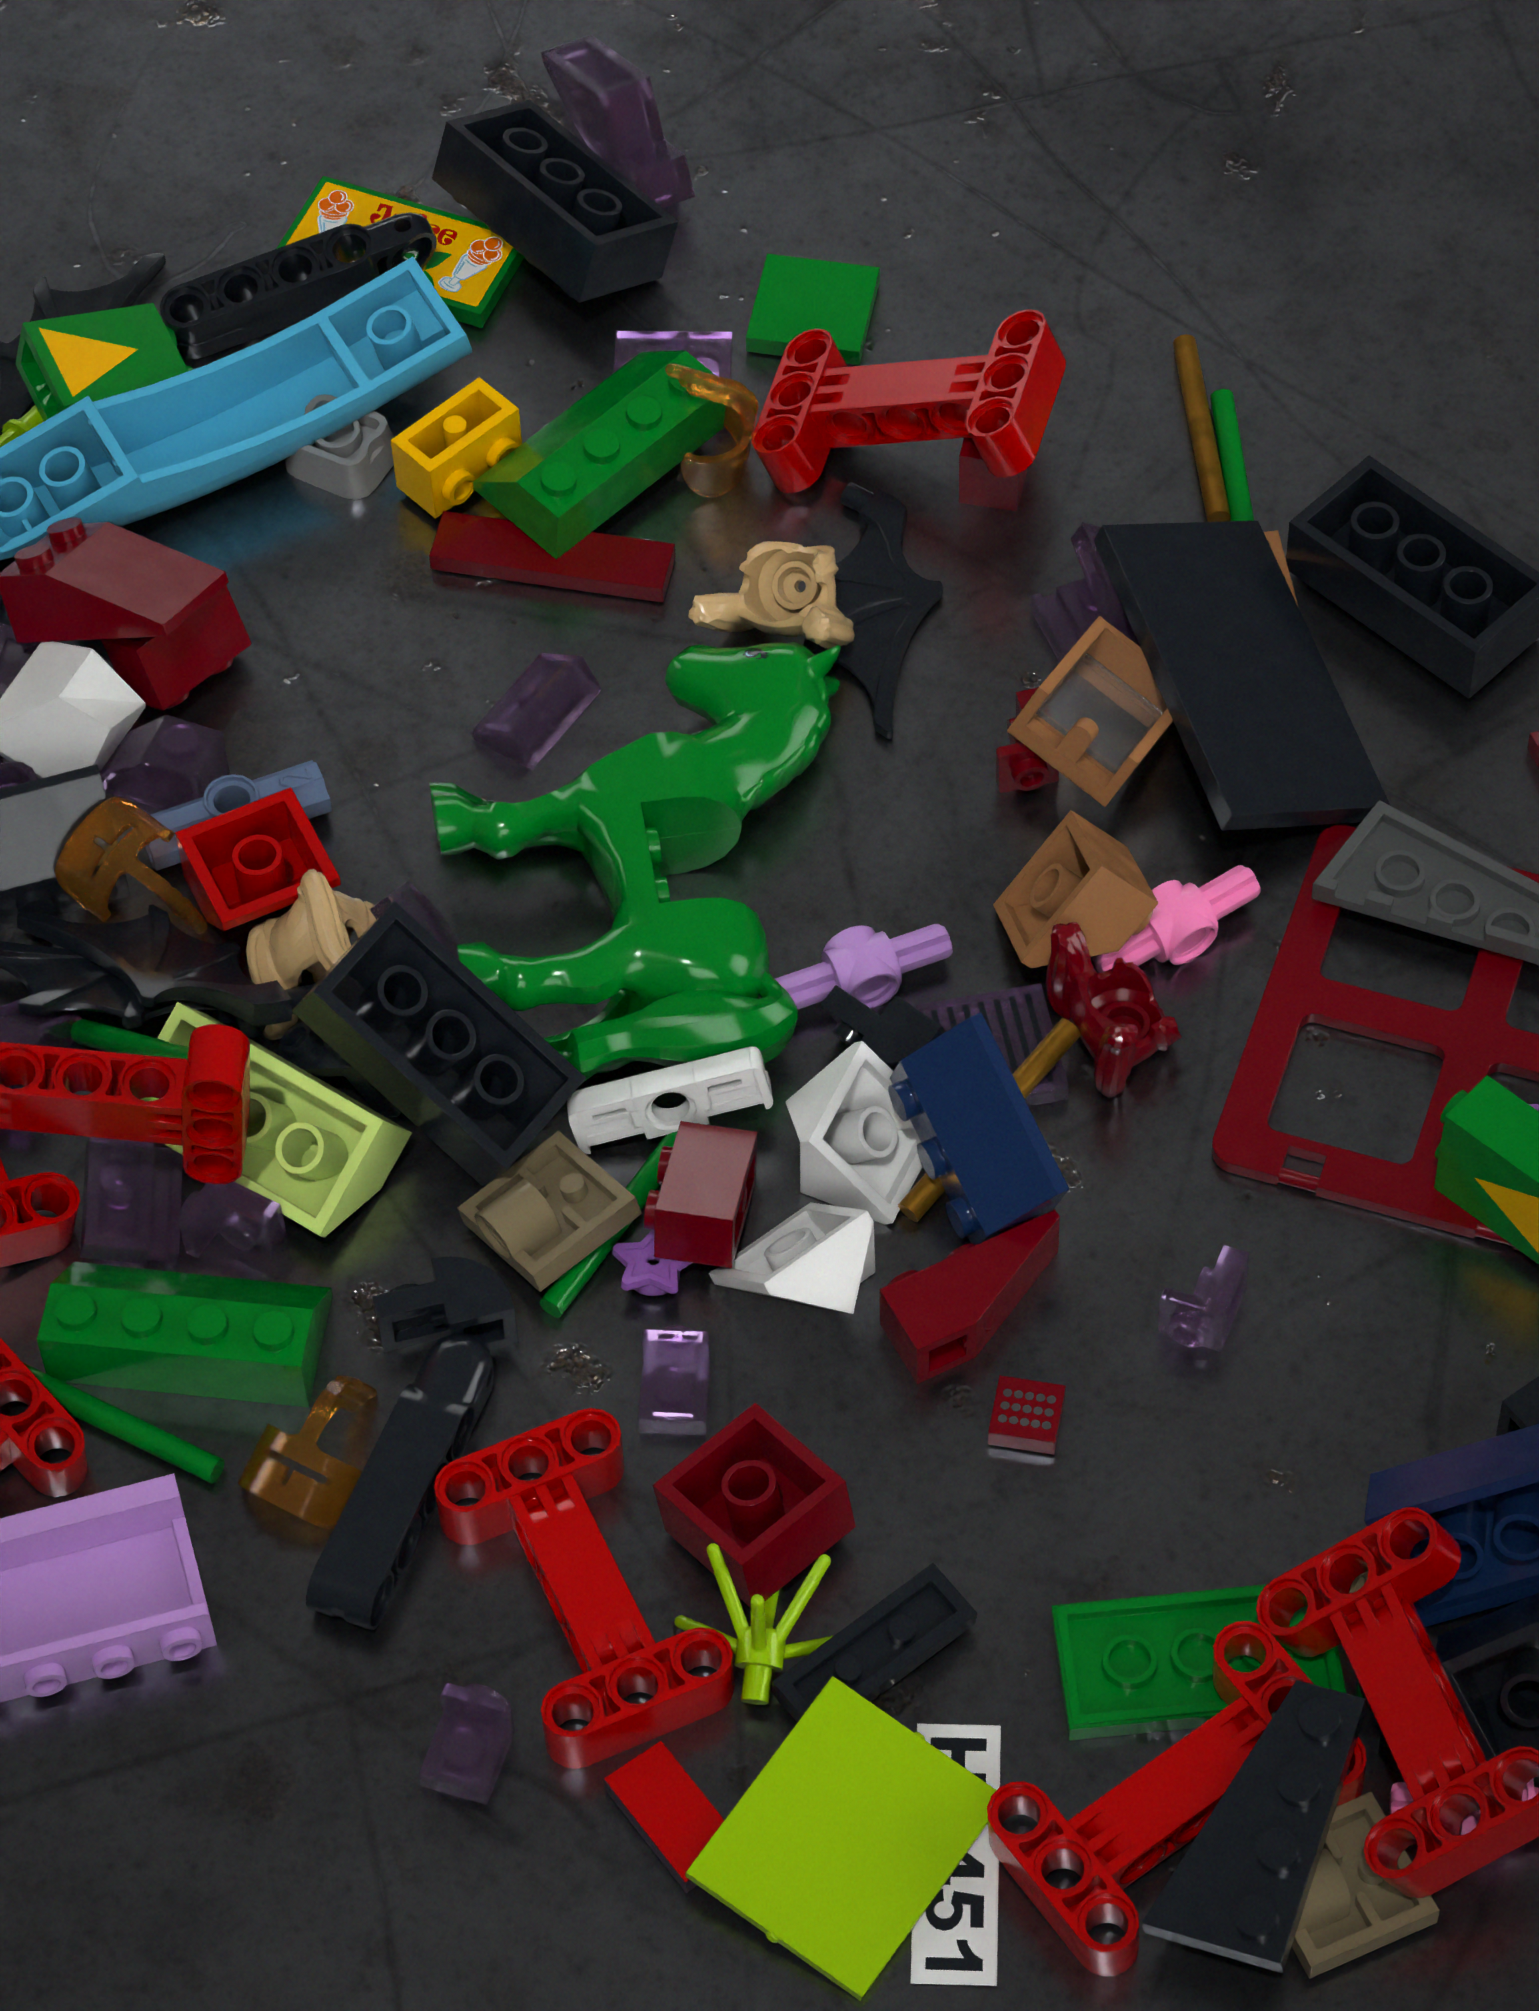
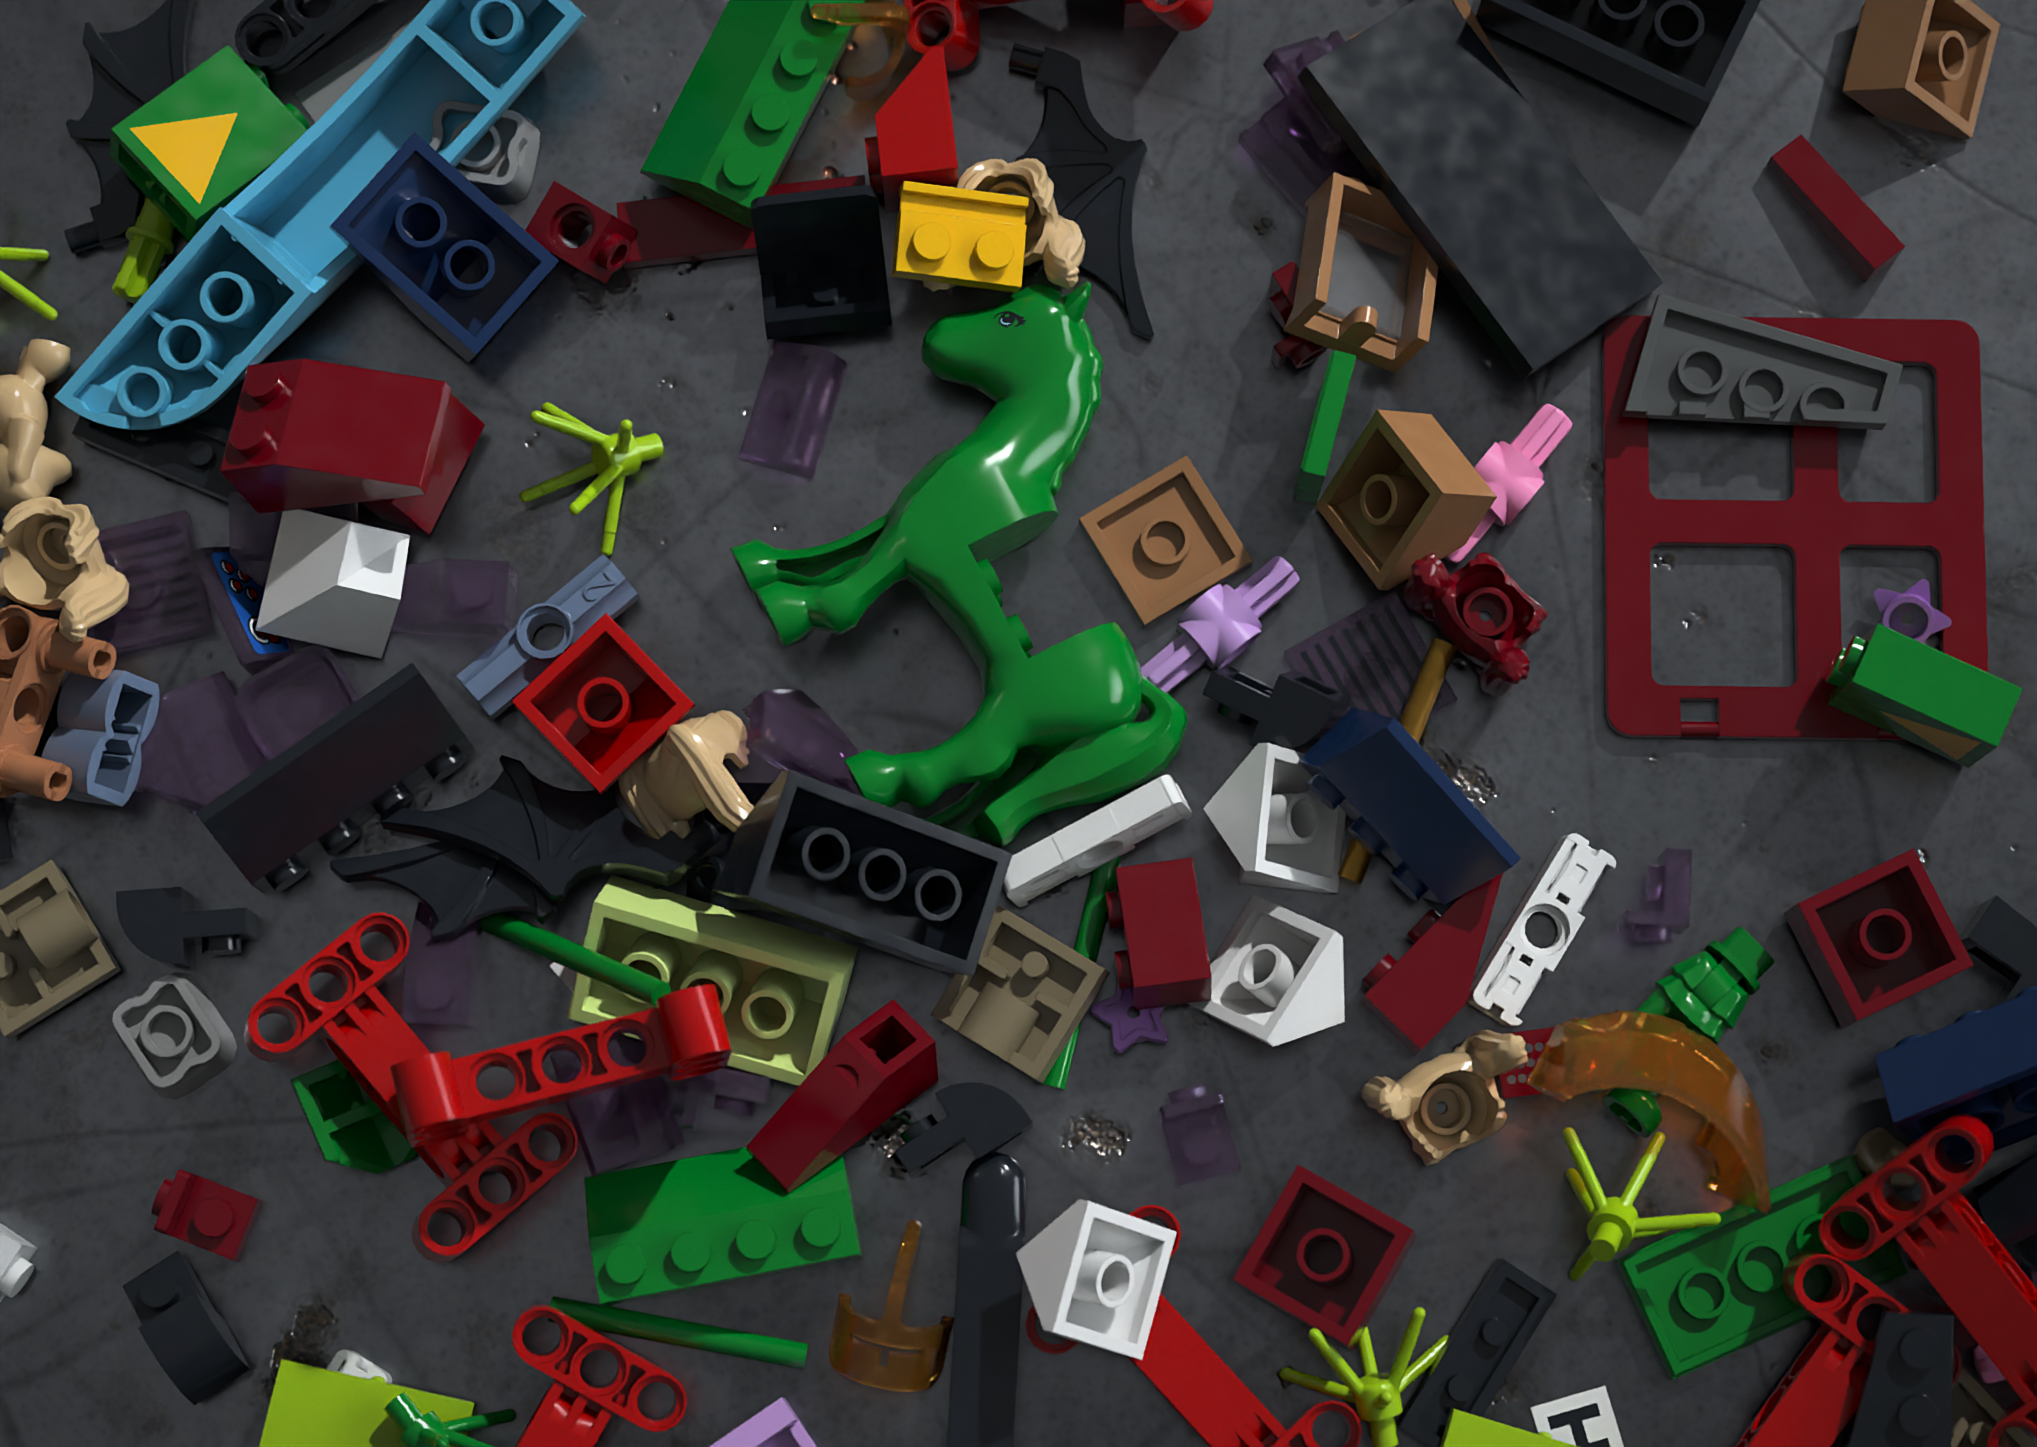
camera: 20 degrees left, 25 degrees up
clear orange helmet [55,797,208,935] -> none
yellow brick [390,377,522,519] -> none
none -> dark blue slope [329,132,559,362]
none -> lime plant [519,402,663,557]
none -> dark red brick [525,181,637,284]
none -> dark red slope [746,999,939,1194]
none -> black bracket [750,185,892,339]
none -> red slope [865,46,959,213]
none -> yellow plate [892,181,1029,293]
none -> white slope [1016,1199,1177,1360]
none -> medium nougat tile [1079,455,1253,629]
none -> green tile [1293,350,1357,505]
none -> tan hair [1360,1030,1528,1166]
none -> white piece [1467,833,1616,1027]
none -> clear orange windscreen [1527,1010,1771,1213]
none -> green piece [1561,927,1775,1138]
none -> lime plant [1562,1127,1721,1281]
none -> dark red brick [1784,848,1974,1029]

